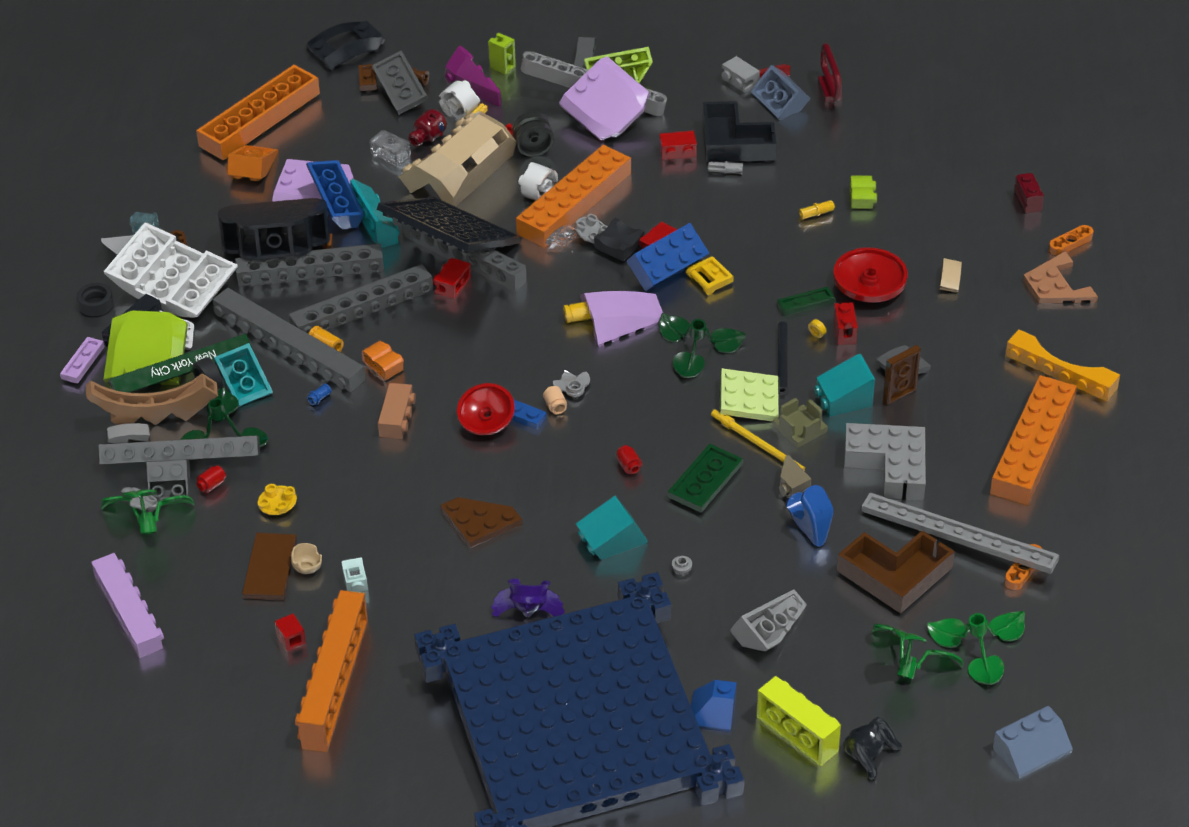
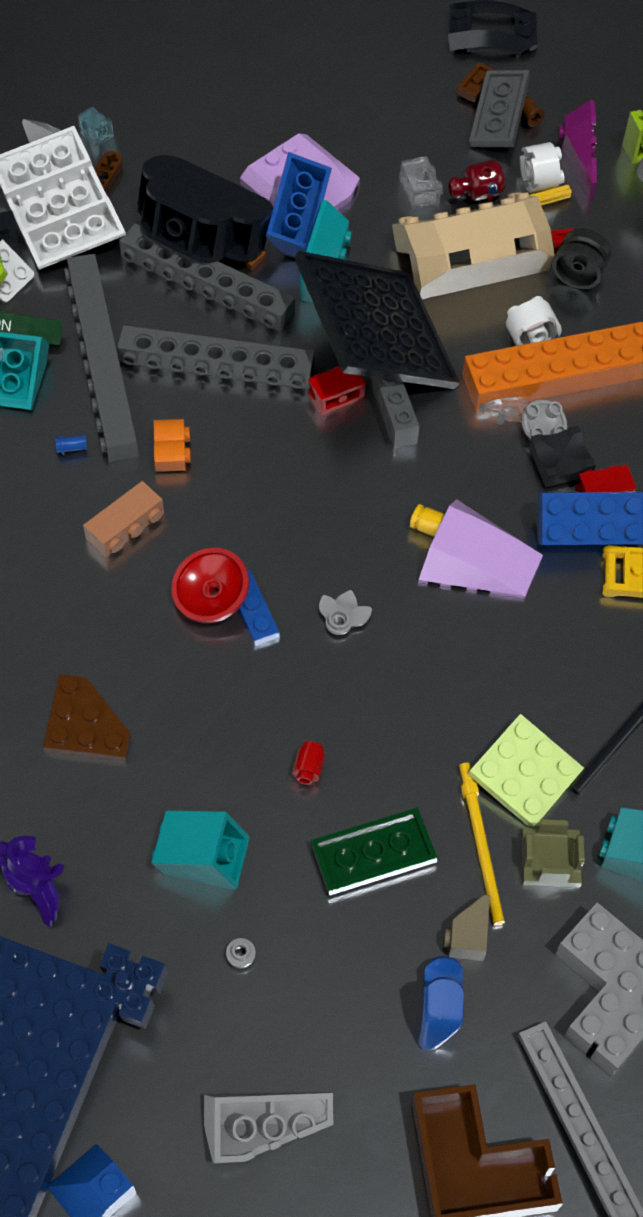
camera: 35 degrees right, 15 degrees up
orange brick [196,65,320,160] -> none
orange slope [227,145,278,181] -> none
light orange piece [309,326,344,352] -> none
light nougat brick [543,386,567,414] -> none
dark green plant [659,313,746,378] -> none

